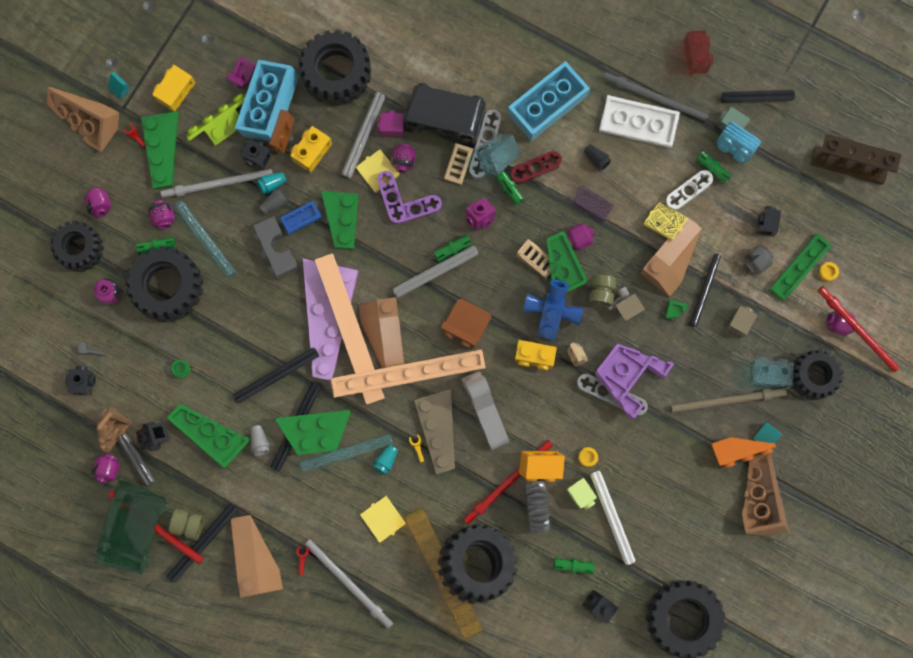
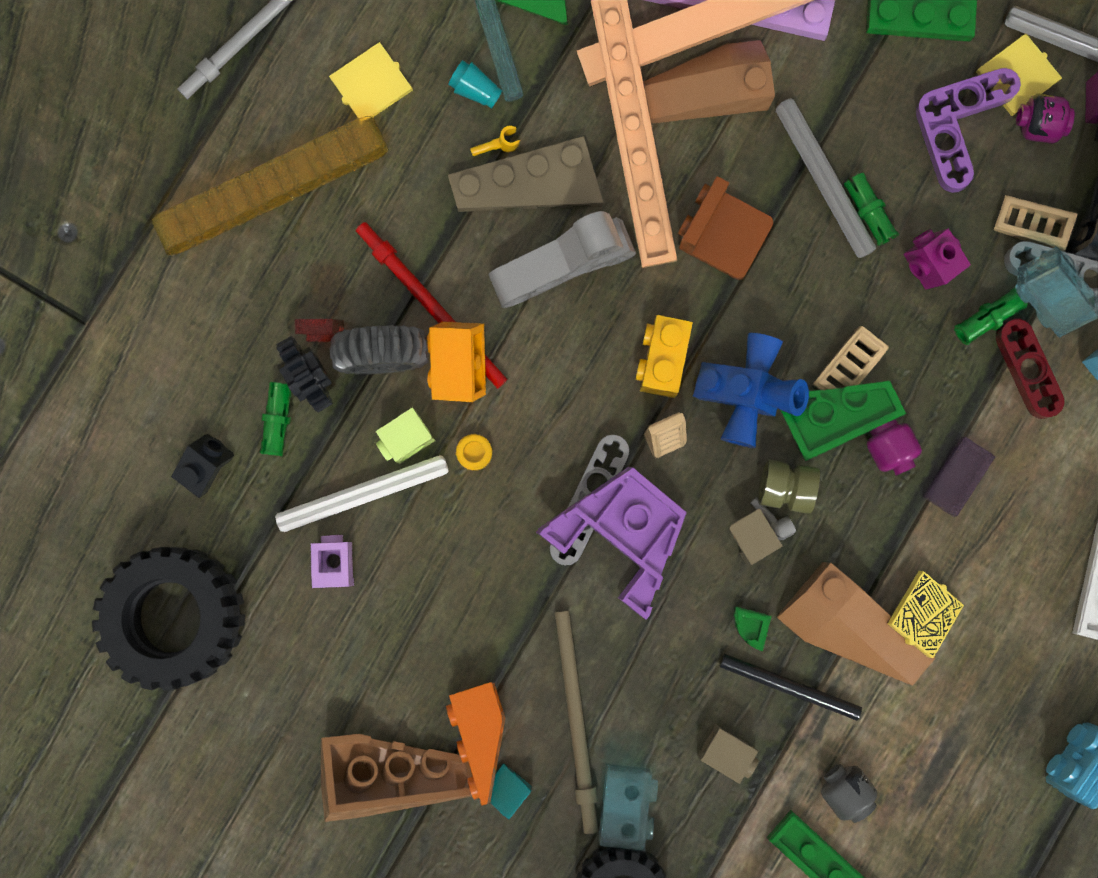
camera: 95 degrees right, 5 degrees up
black tyre [437,524,518,604] -> none
black cone [584,144,611,171] -> none
white beam [665,170,713,211] -> none
green pin [696,151,732,184] -> none
black brick [755,206,781,237] -> none
none -> black gear [276,336,333,412]
none -> clear red plate [295,319,344,342]
none -> lavender brick [311,535,354,588]

